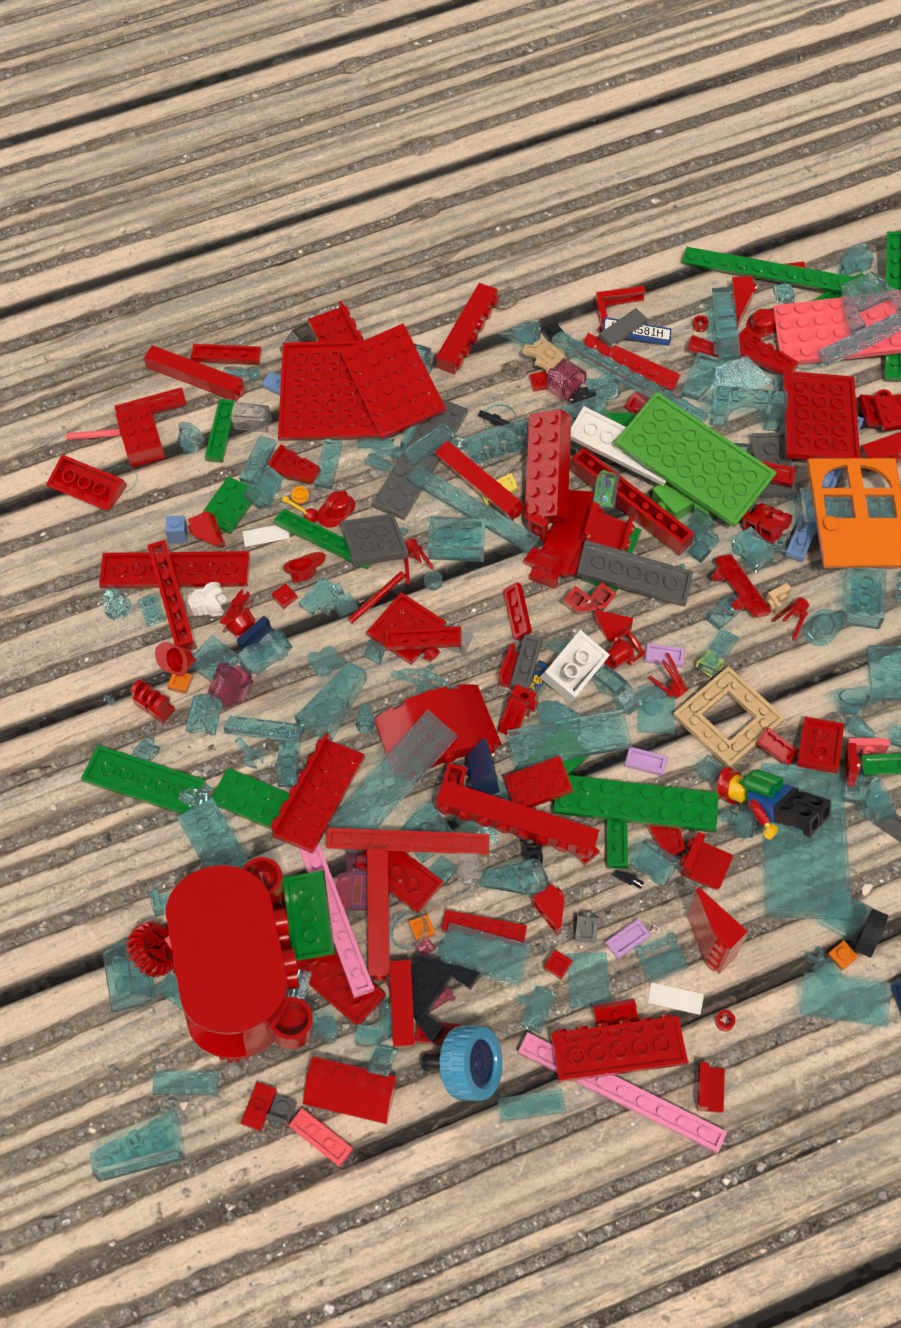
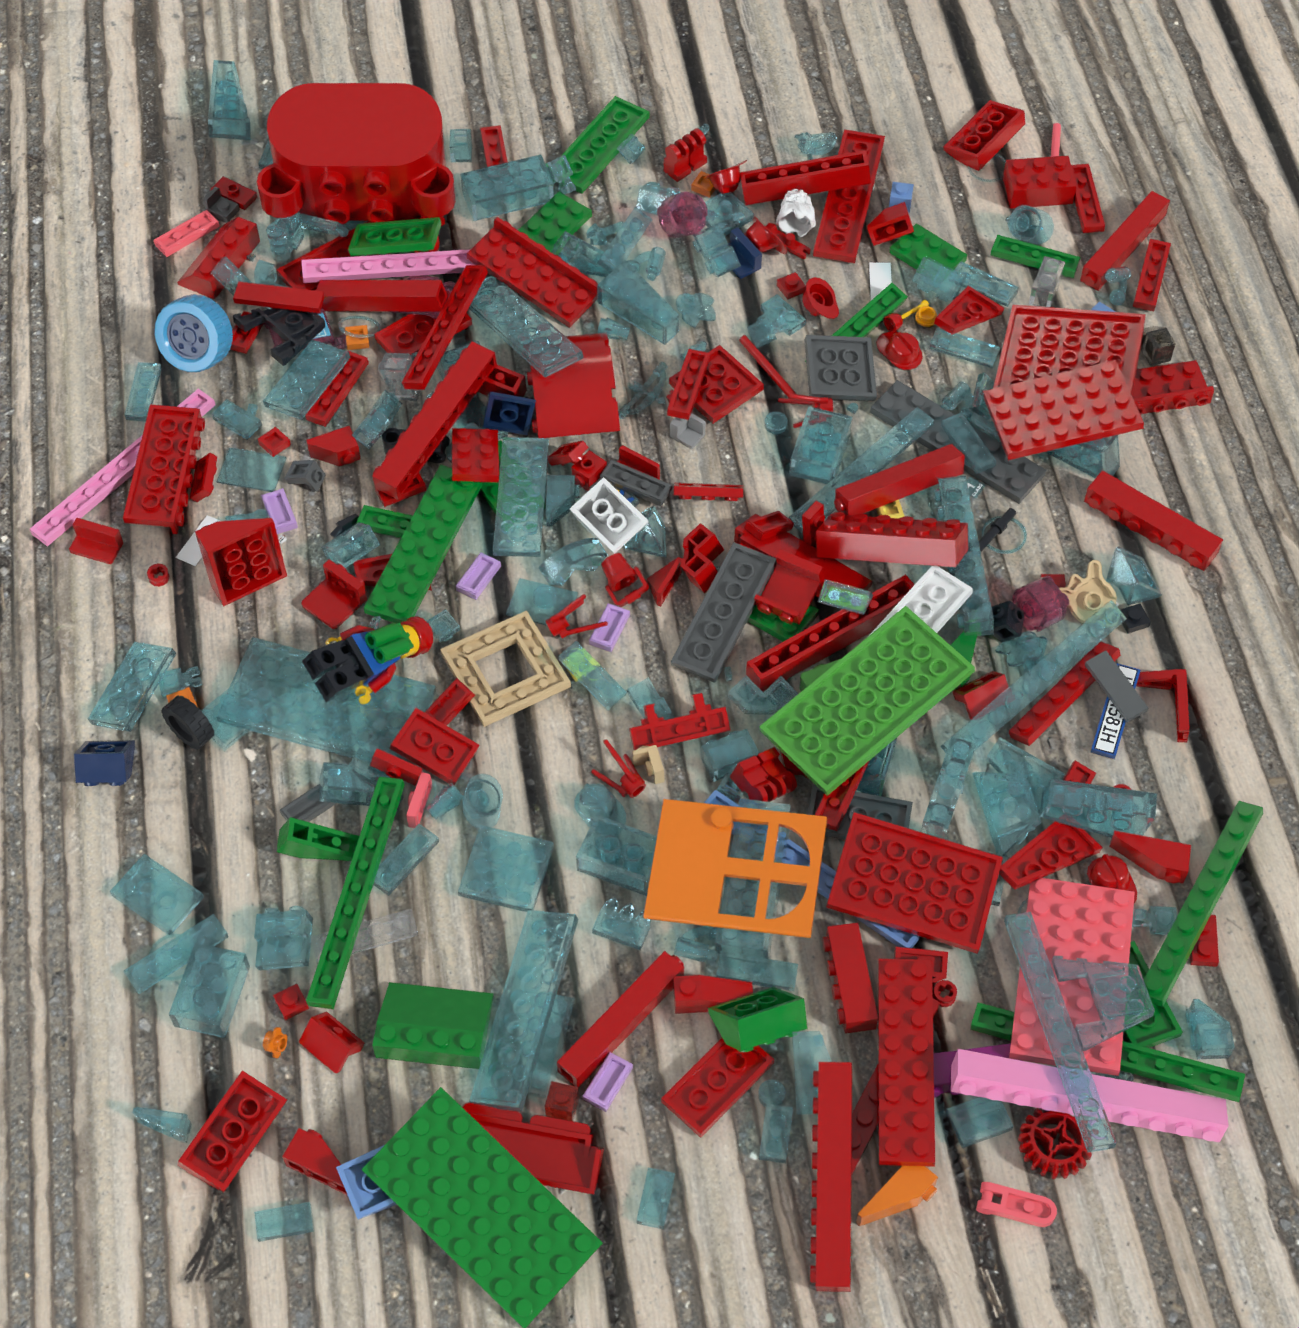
camera: 100 degrees right, 5 degrees down
none -> red plate [480,125,510,178]
none -> clear light blue plant [624,247,666,281]

